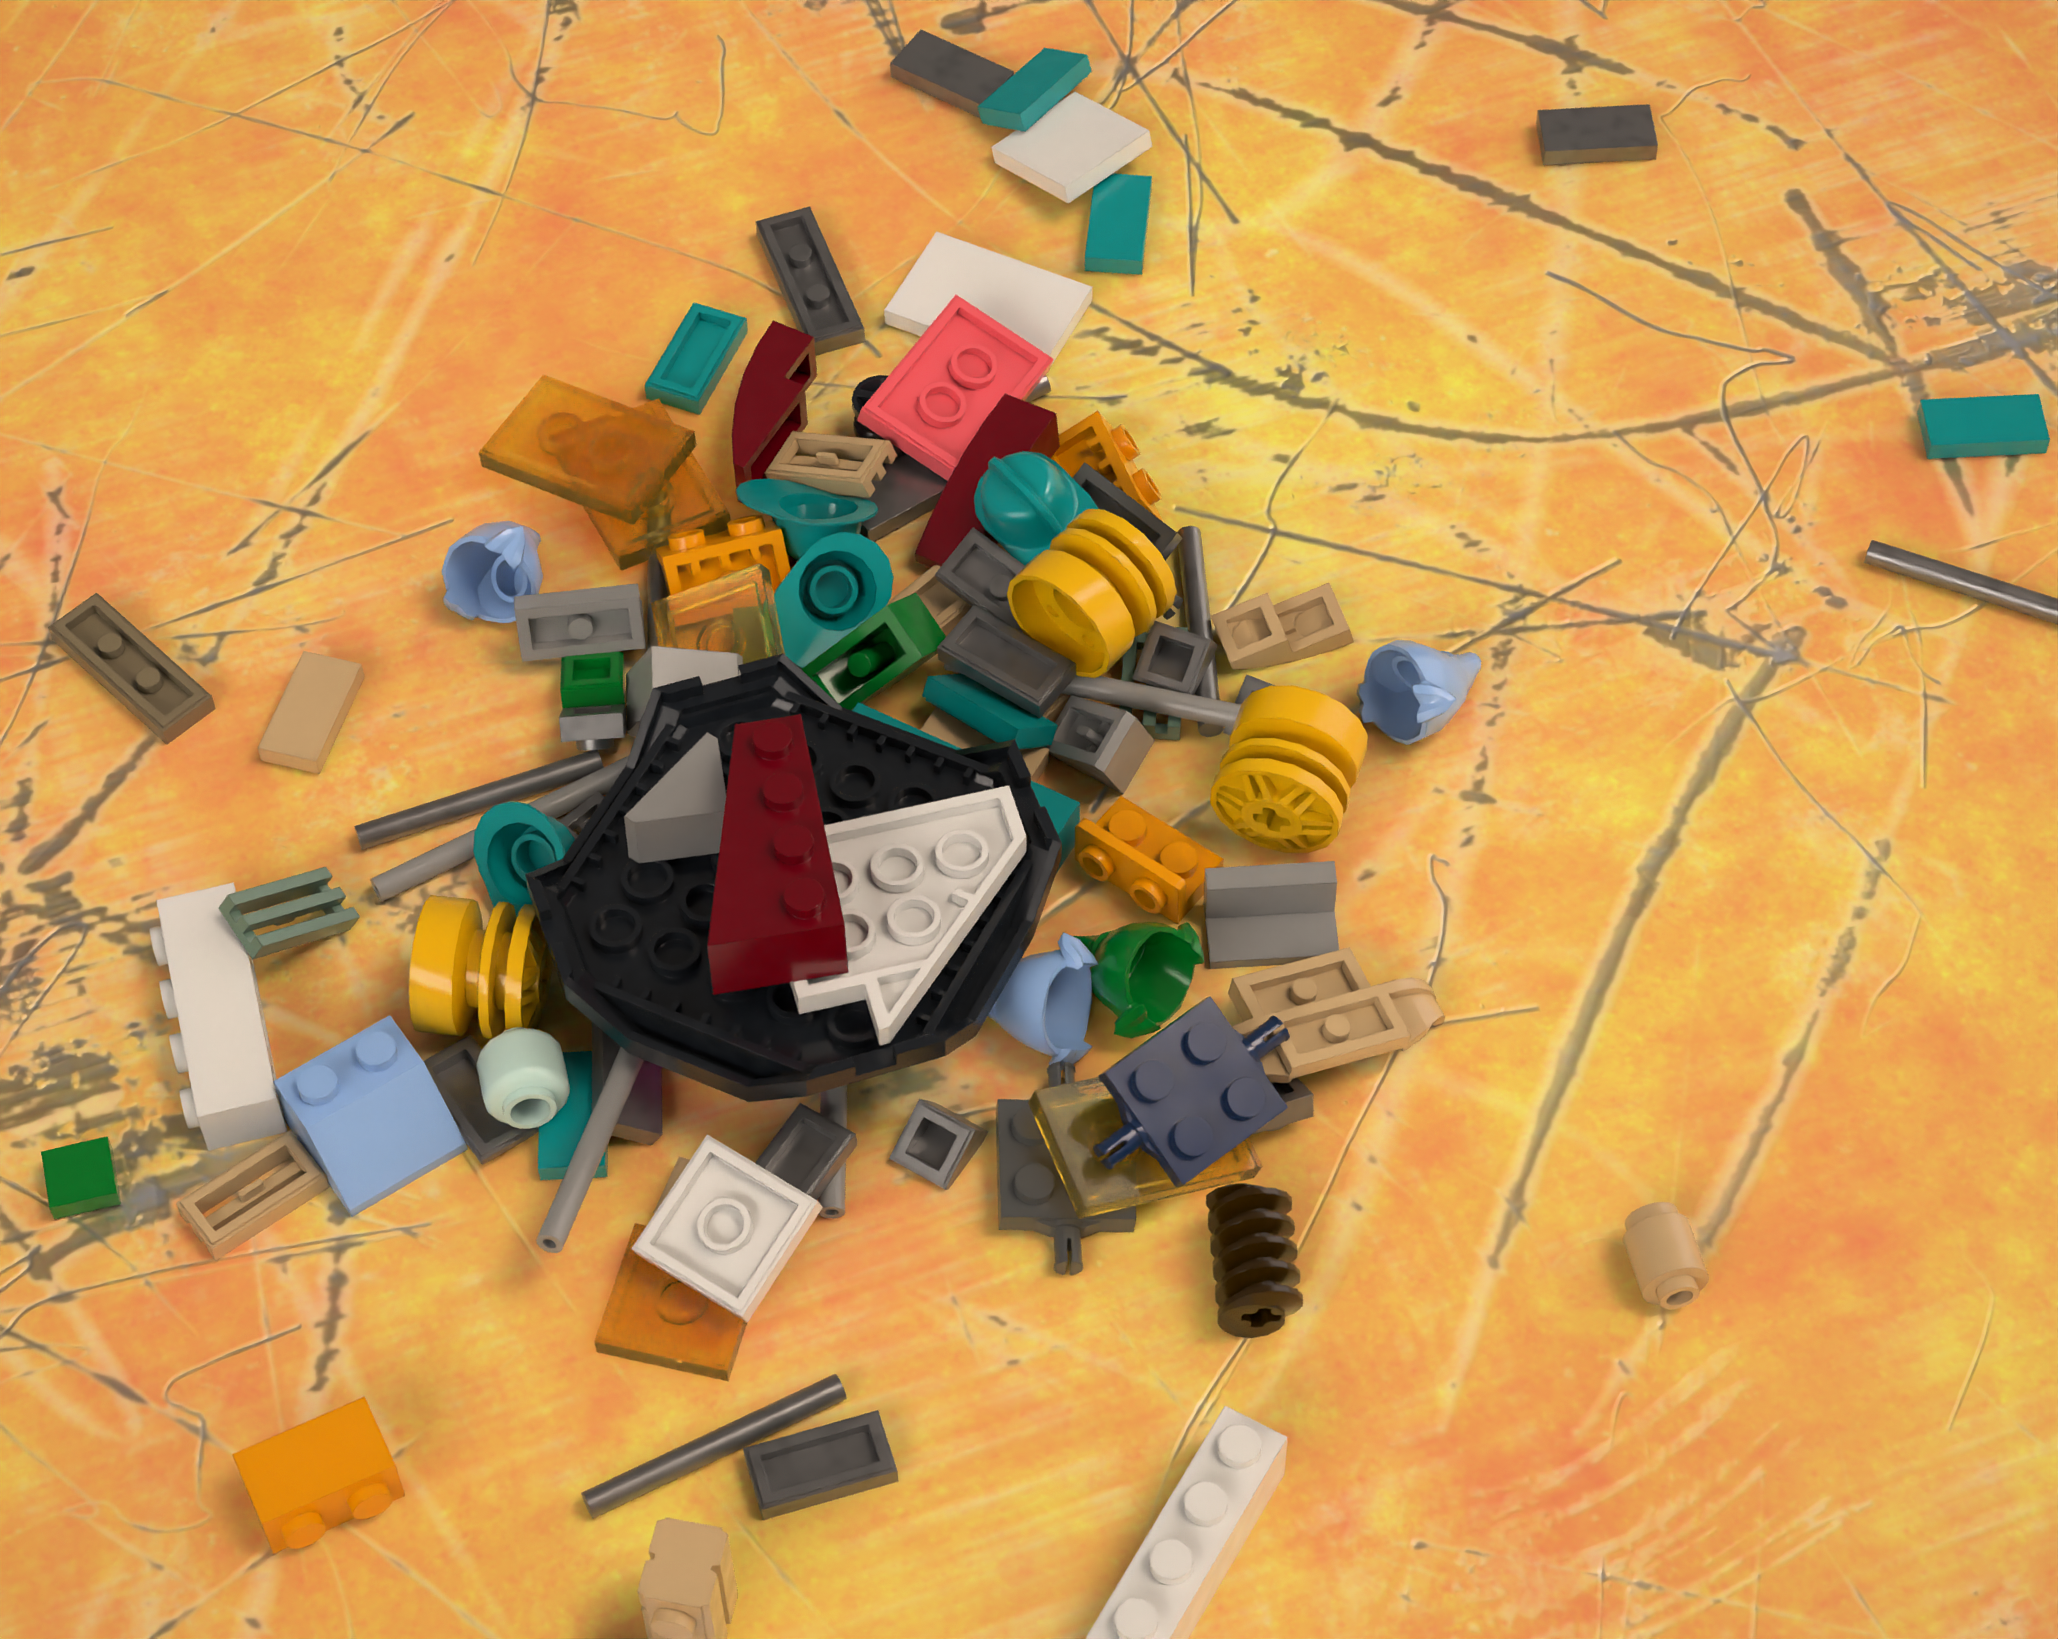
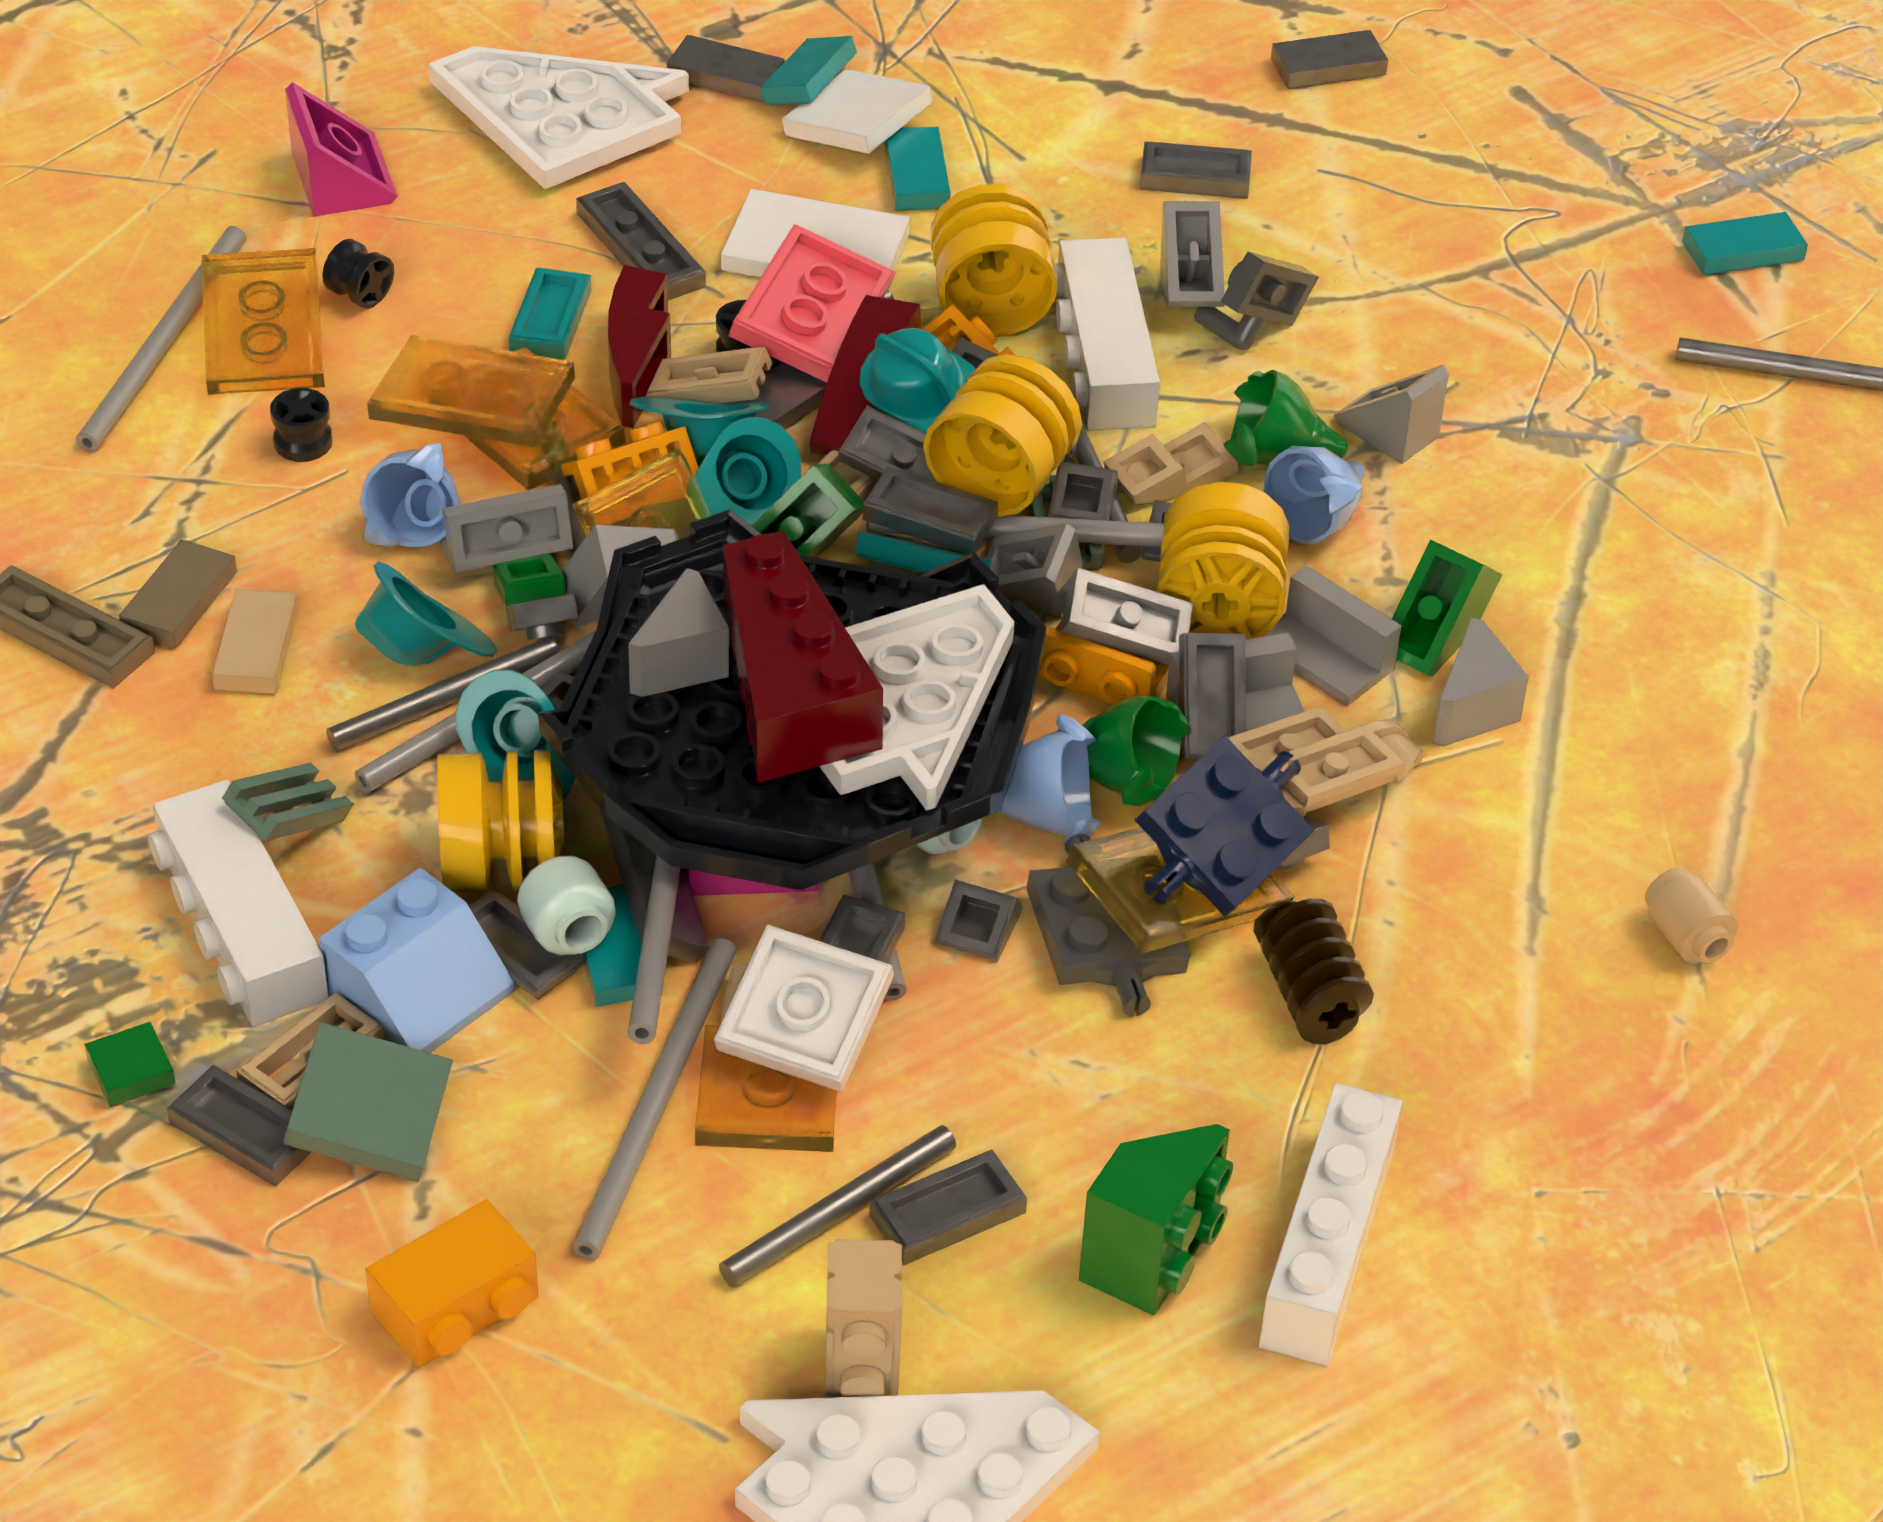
camera: 15 degrees left, 10 degrees down
none -> light grey piece [76,226,246,452]
none -> dark tan tile [119,539,237,649]
none -> flat silver tile [167,1065,311,1187]
none -> clear yellow tile [202,248,325,395]
none -> black wheel [270,388,333,462]
none -> sand green tile [283,1022,453,1182]
none -> dark pink slope [285,82,397,217]
none -> black wheel [322,238,394,309]
none -> teal piece [355,561,497,666]
none -> white wing [428,46,689,189]
none -> light grey piece [572,938,737,1260]
none -> yellow wheel [930,184,1057,337]
none -> panel [1050,568,1193,665]
none -> white brick [1054,237,1160,430]
none -> green slope [1078,1124,1233,1316]
none -> flat silver tile [1140,141,1252,199]
none -> light grey slope [1160,201,1225,307]
none -> flat silver tile [1179,633,1247,761]
none -> dark grey plate [1194,251,1319,350]
none -> green hat [1223,369,1348,466]
none -> light grey panel [1262,565,1401,706]
none -> light grey slope [1334,365,1449,464]
none -> green slope [1392,539,1503,677]
none -> light grey slope [1433,617,1529,746]

